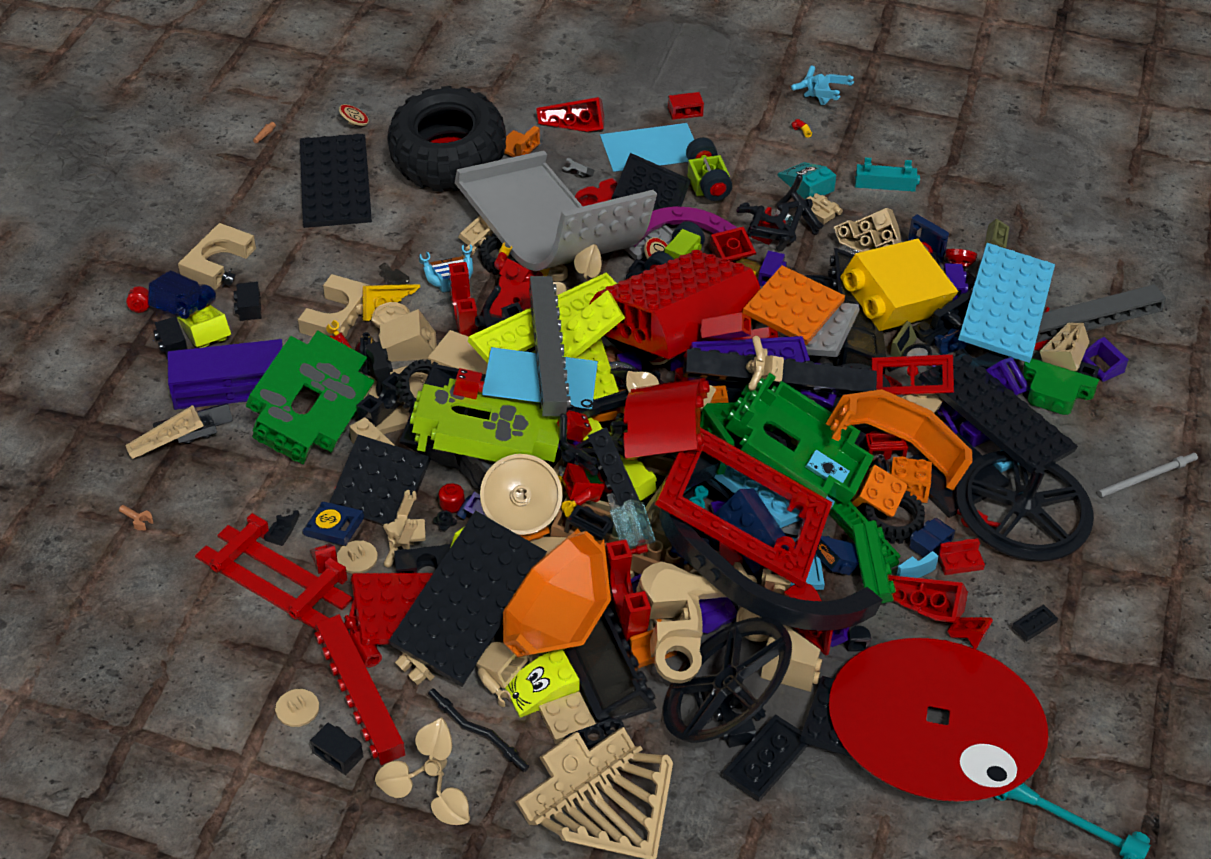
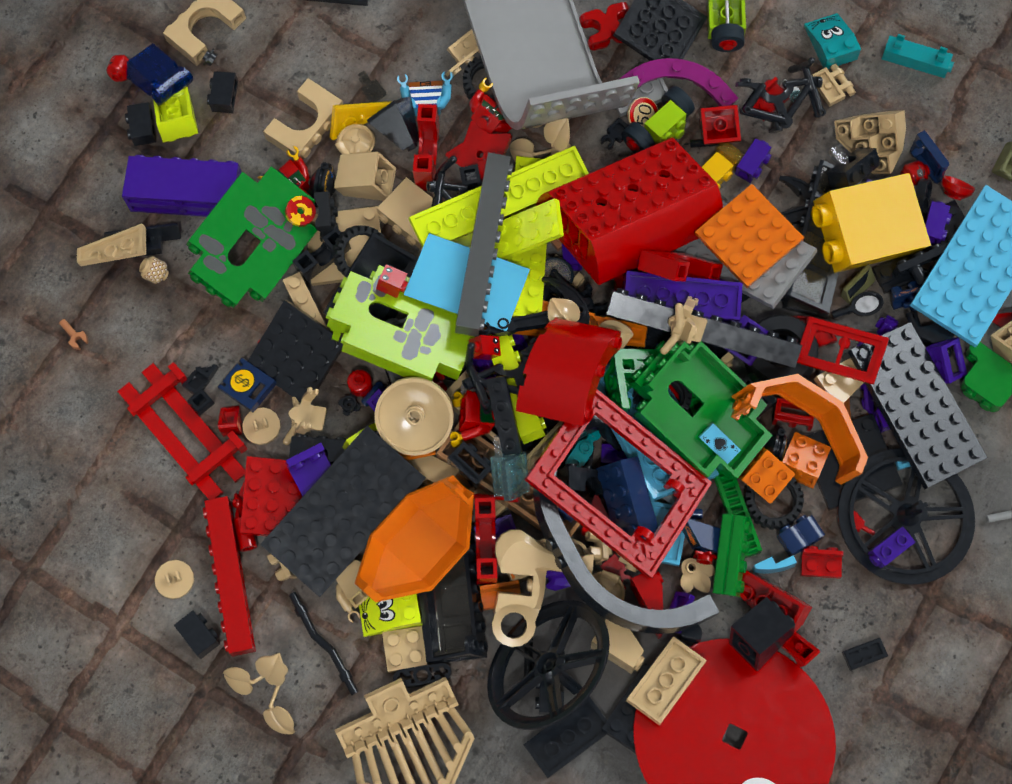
camera: 20 degrees right, 25 degrees up
none -> tan head [139,256,169,284]
none -> black brick [187,389,215,416]
none -> red piece [285,196,316,227]
none -> dark purple bracket [285,443,331,497]
none -> black slope [367,97,419,152]
none -> tan plate [626,636,707,726]
none -> tan plate [680,558,715,593]
none -> red plate [693,550,717,565]
none -> black slope [729,597,795,671]
none -> black arch [827,148,880,189]
none -> dark purple brick [868,526,915,569]

